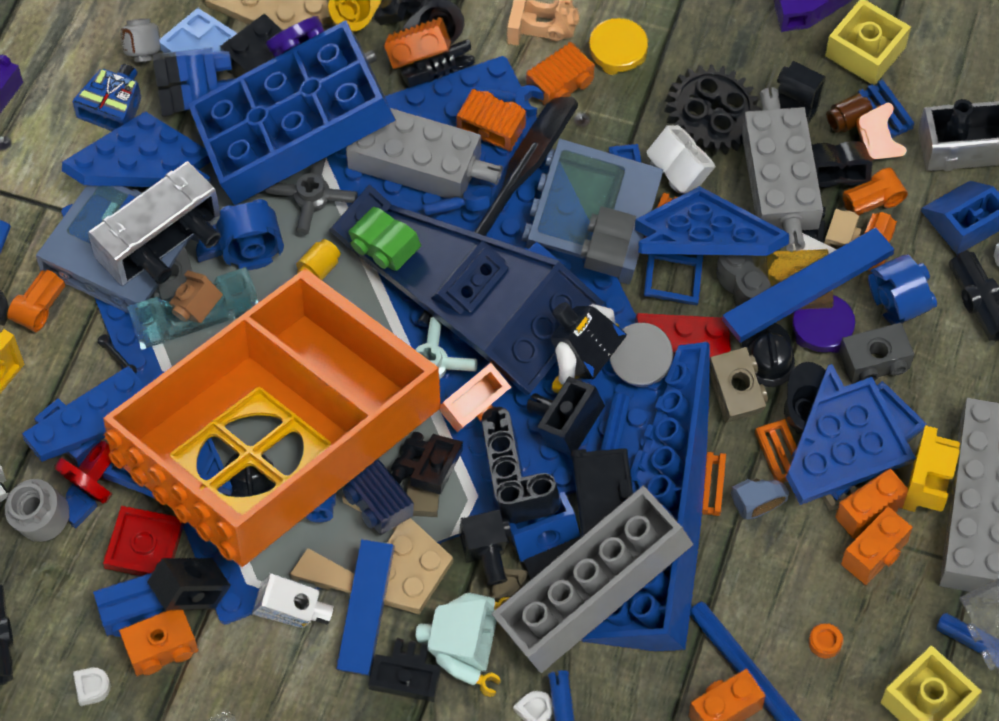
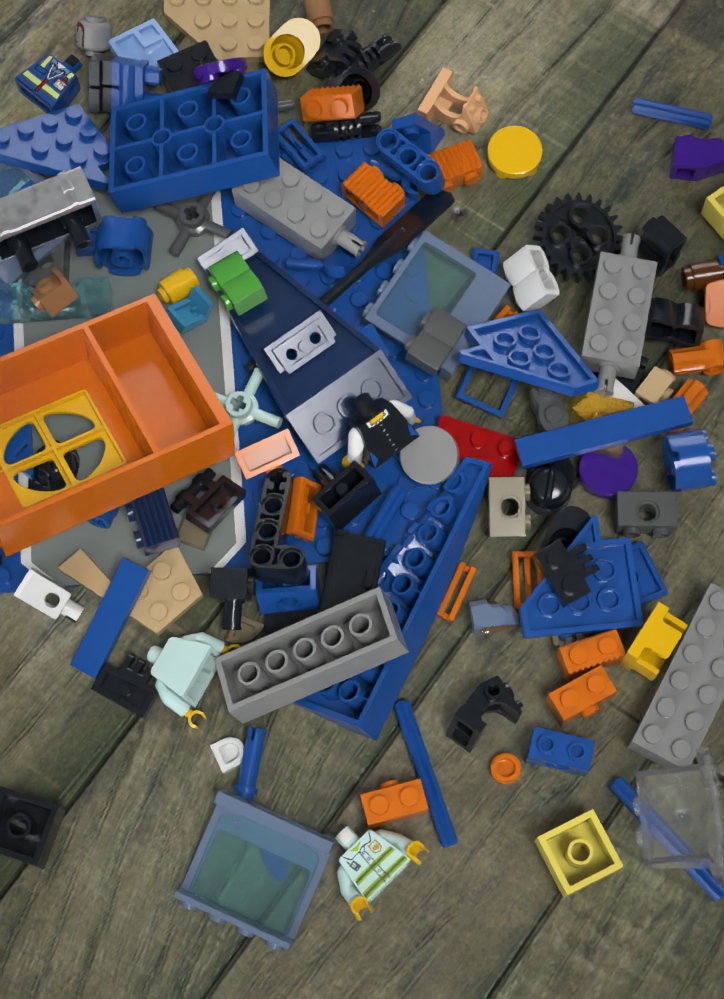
camera: 20 degrees right, 10 degrees up
none -> dark azure bracket [165,286,214,334]
none -> black tile [208,71,245,100]
none -> blue tile [278,117,326,175]
none -> orange tile [286,476,322,542]
none -> blue beam [376,128,445,195]
none -> blue slope [392,113,445,154]
none -> black tile [446,676,523,753]
none -> blue brick [525,727,595,777]
none -> black hinge [533,539,600,608]

